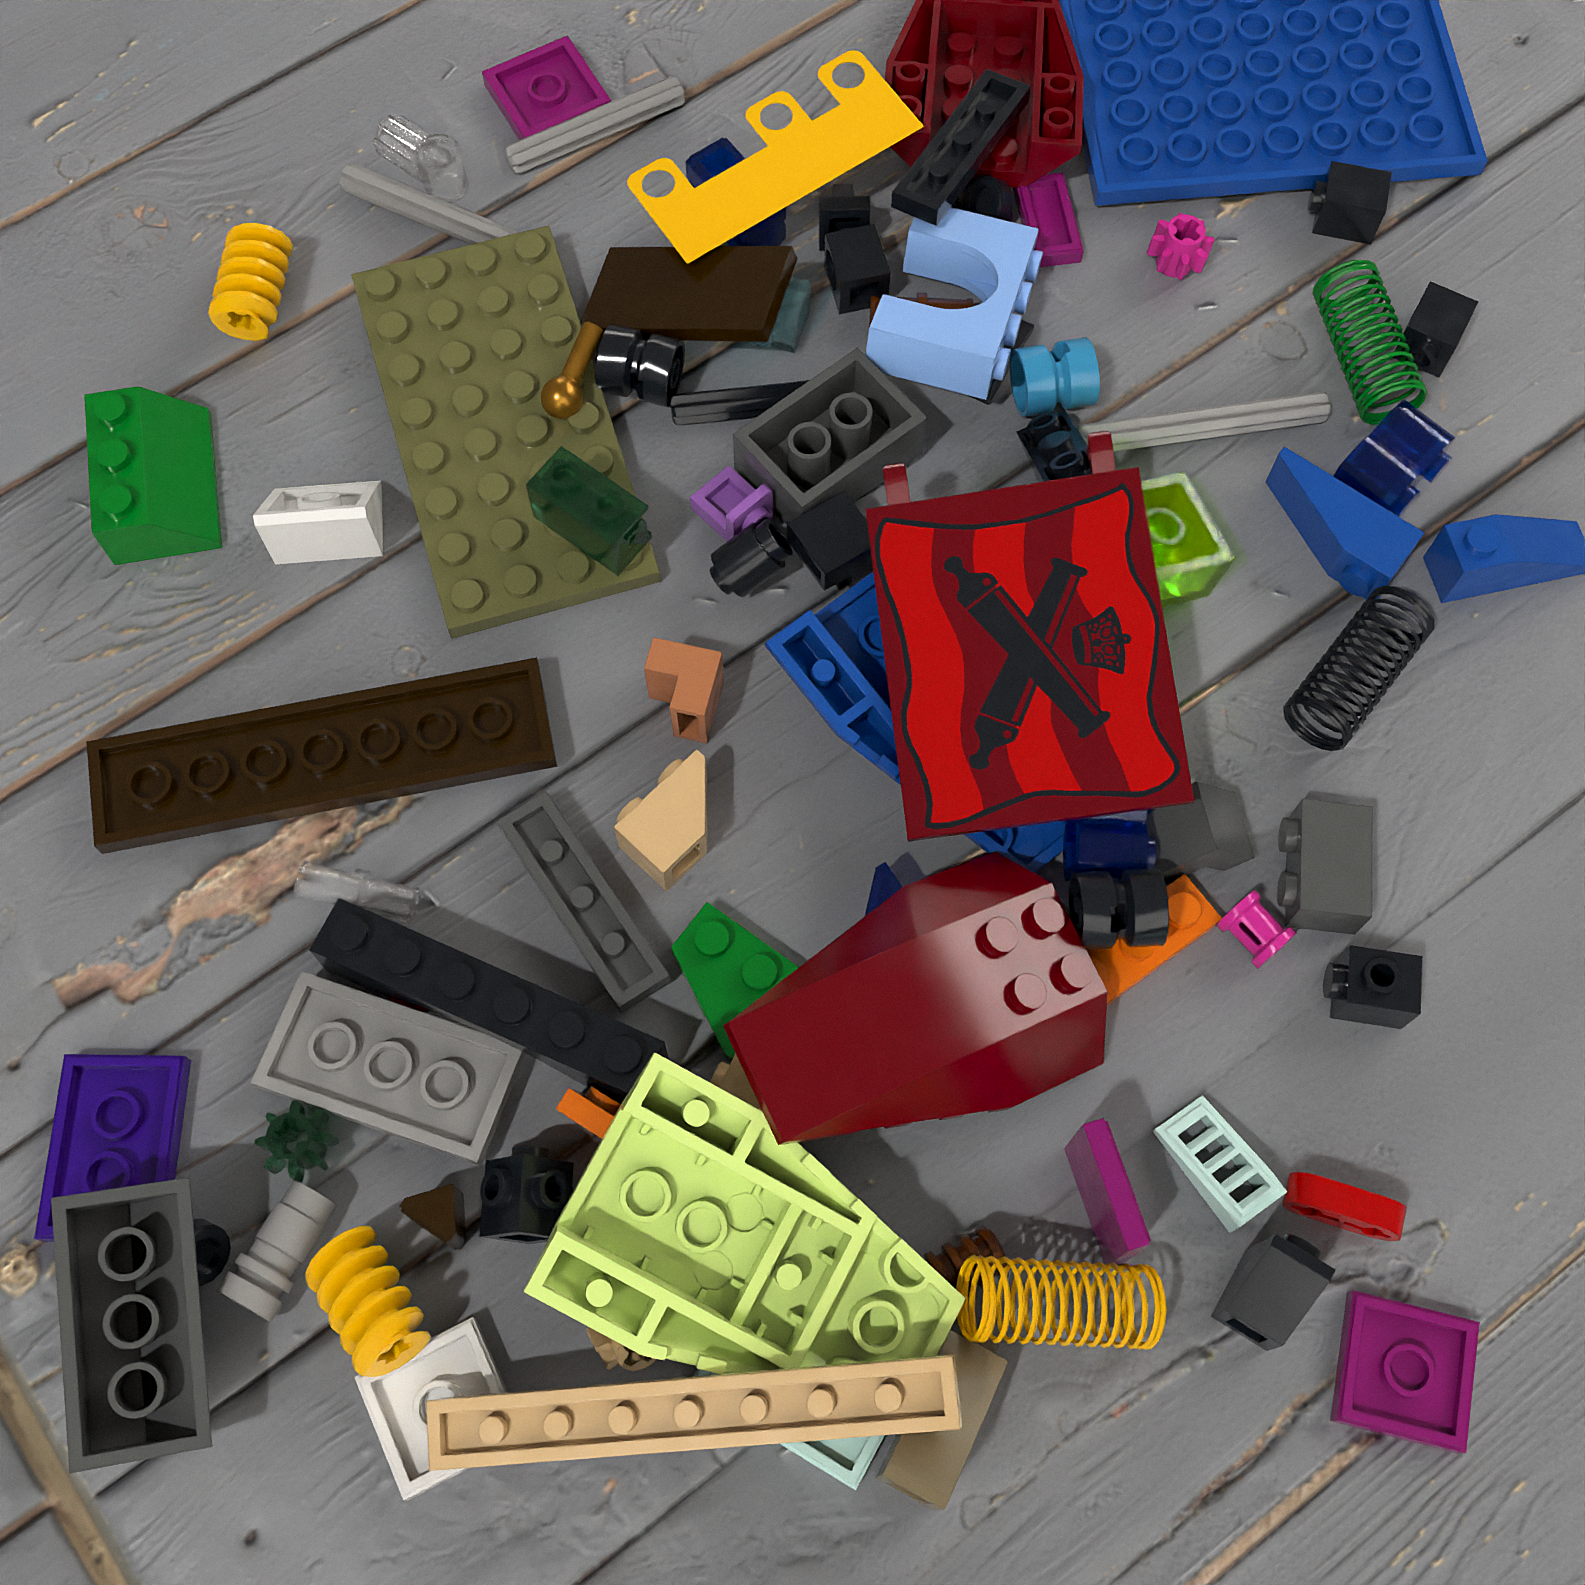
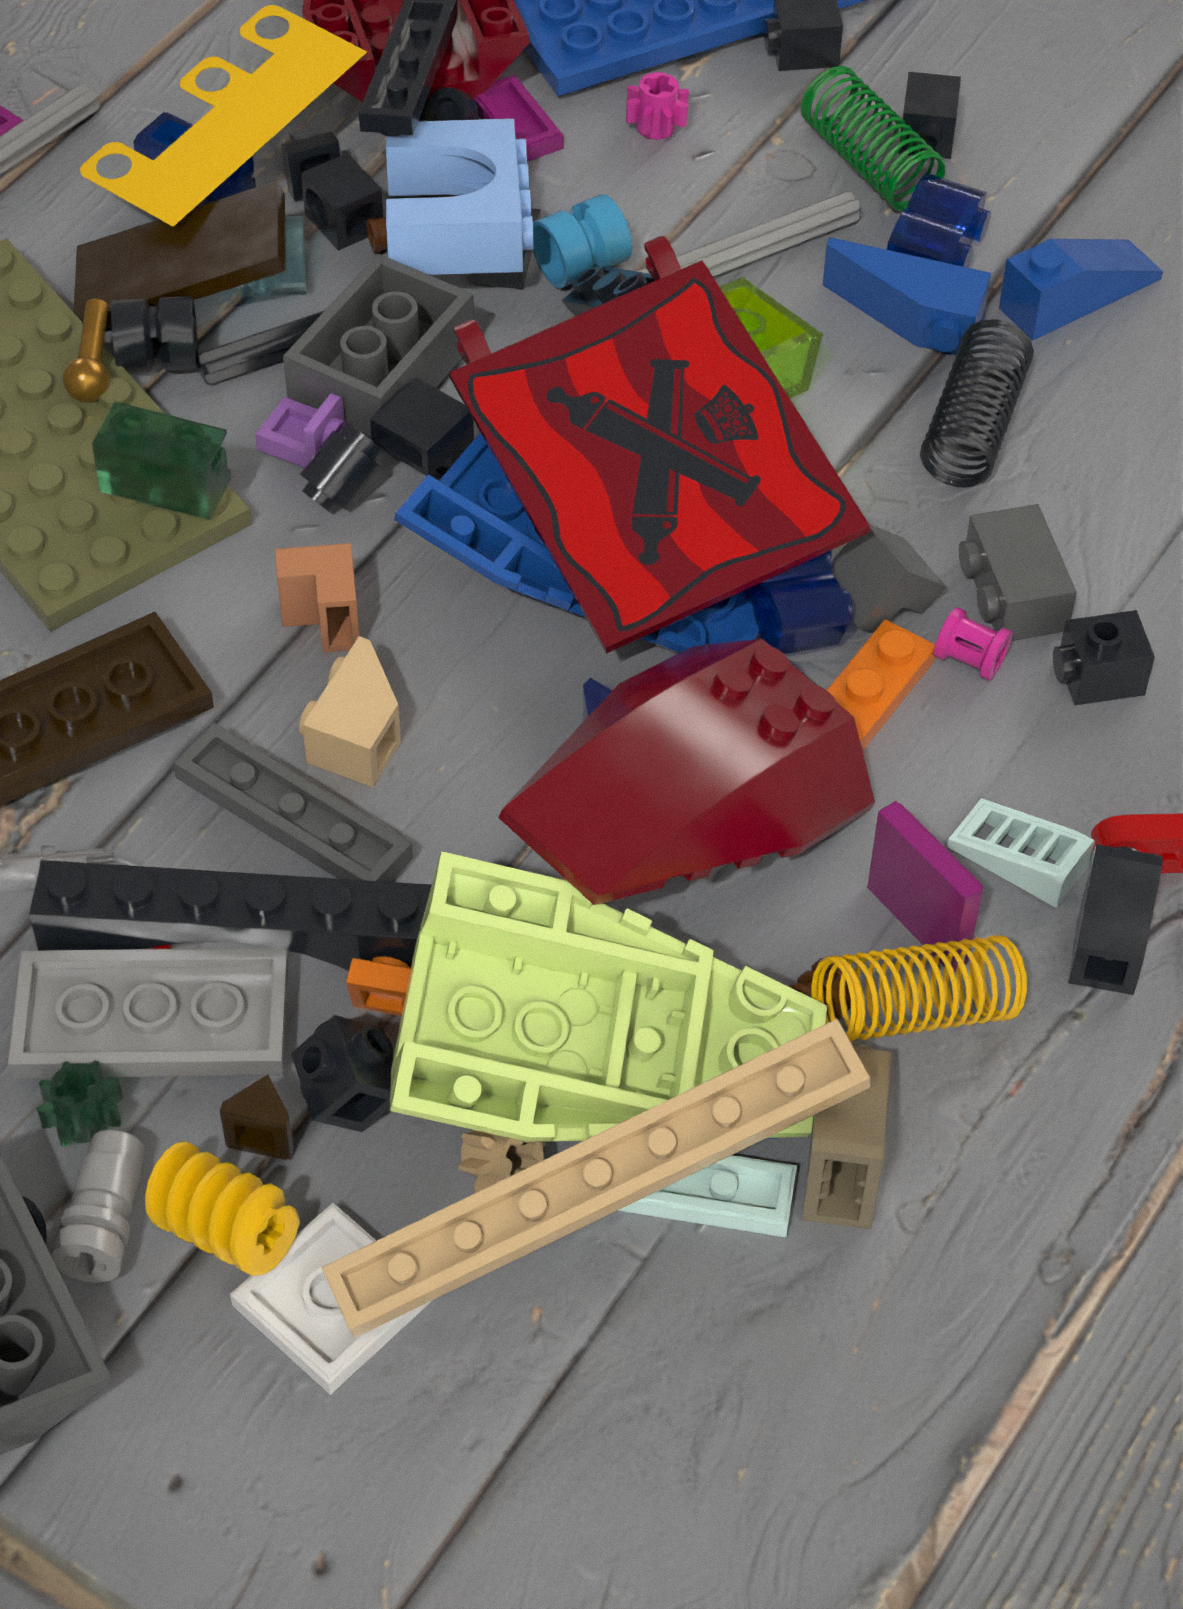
camera: 20 degrees left, 15 degrees down
green wing [671,902,799,1063] -> none
black wheel [1069,868,1169,950] -> none

